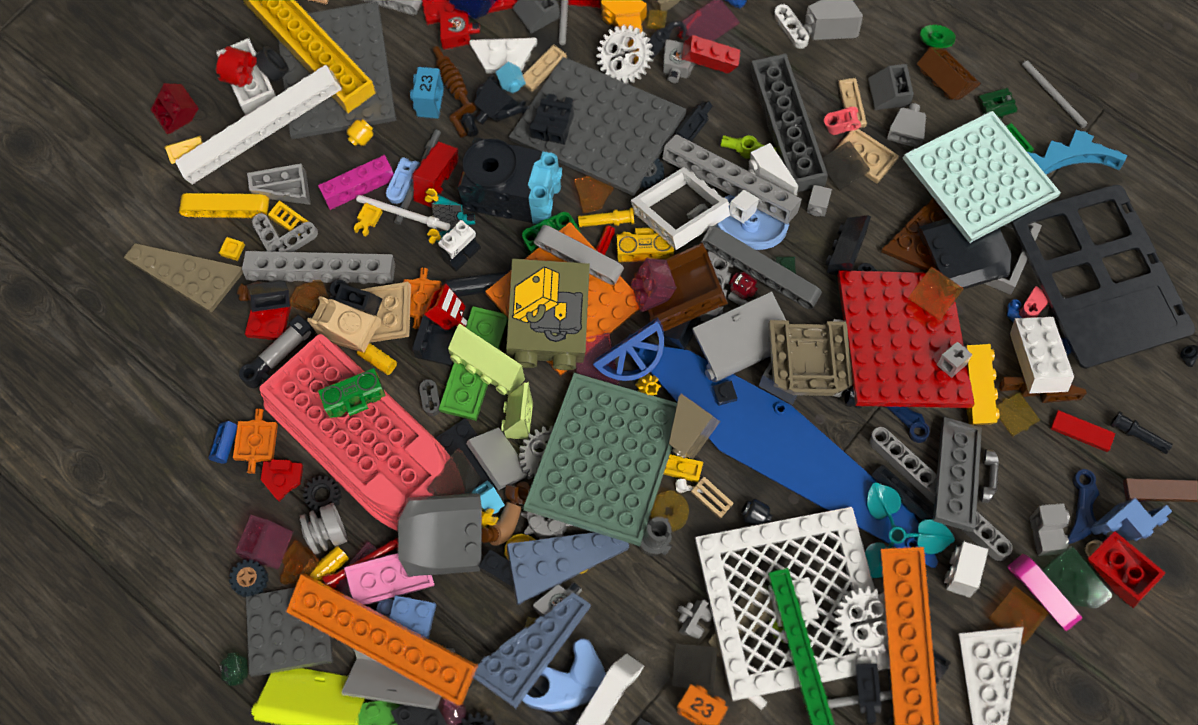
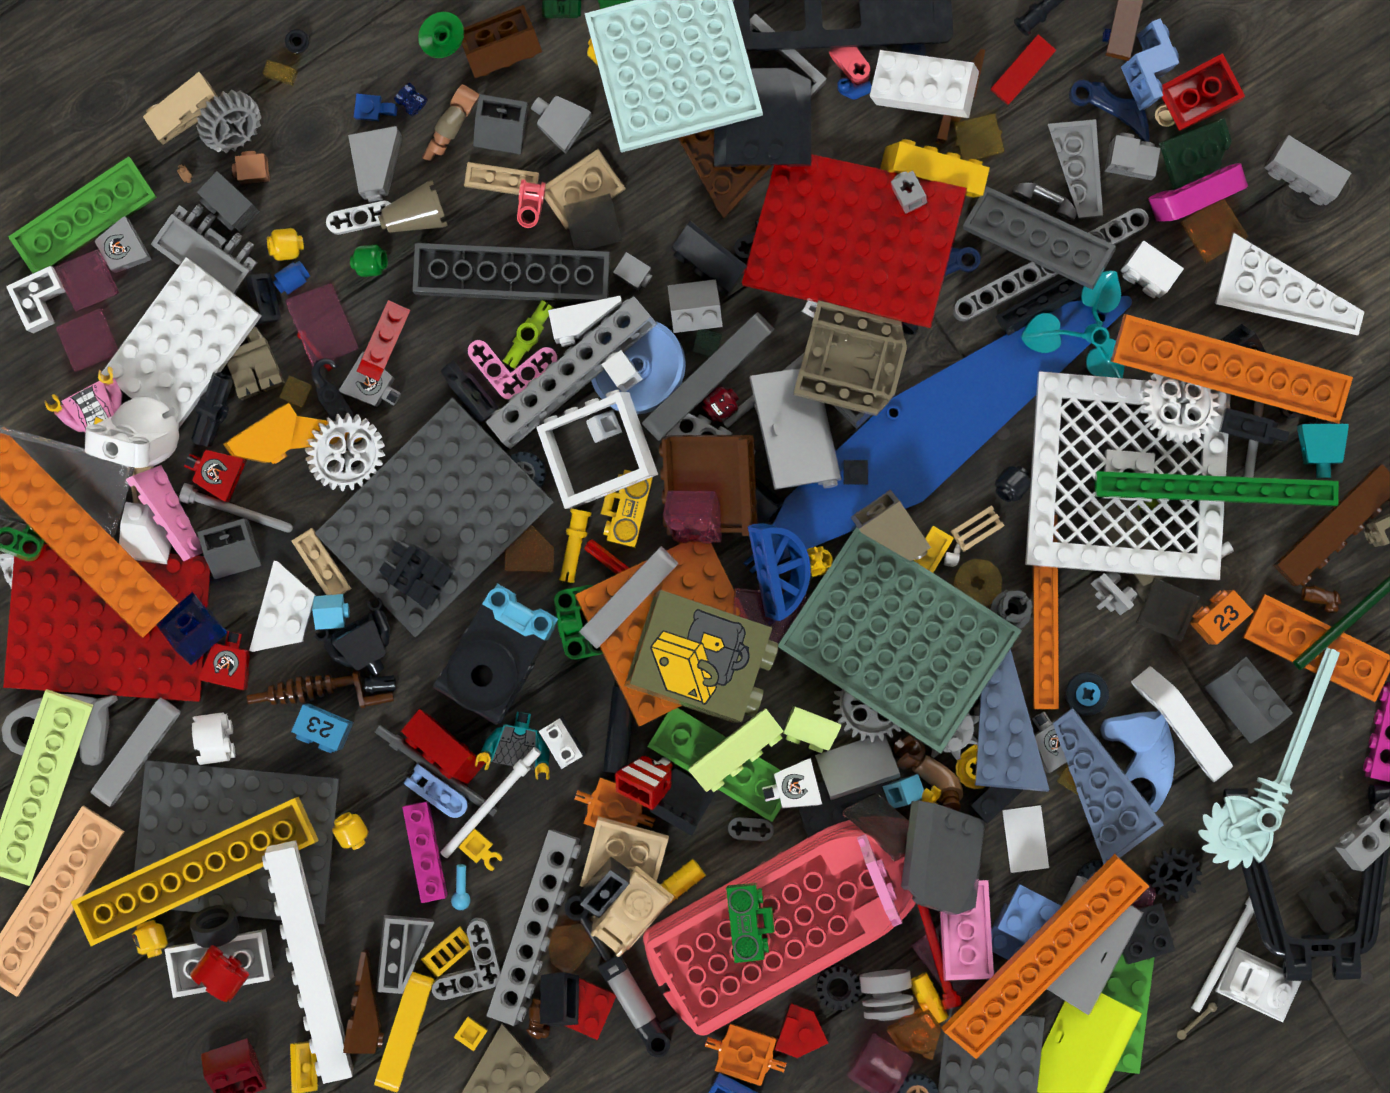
camera: 75 degrees left, 20 degrees up
clear orange plate [908,267,964,321] -> none
none -> yellow head [132,920,168,958]
none -> white brick [192,712,236,765]
none -> reddish brown wedge [343,949,384,1054]
none -> green head [350,245,388,277]
none -> blue plate [354,94,398,122]
none -> dark tan cone [378,180,448,233]
none -> clear blue wheel [394,83,428,117]
none -> piece [422,84,479,161]
none -> medium azure bar [451,864,471,910]
none -> bright pink beam [468,340,558,400]
none -> light grey slope [668,279,723,333]
none -> white torso [762,758,822,808]
none -> bright pink wing [857,834,902,927]
none -> white sticker [1002,805,1049,873]
none -> orange plate [1033,515,1059,709]
none -> light grey wing [1048,119,1103,219]
none -> black wheel [1065,672,1109,716]
none -> light grey brick [1264,135,1351,205]

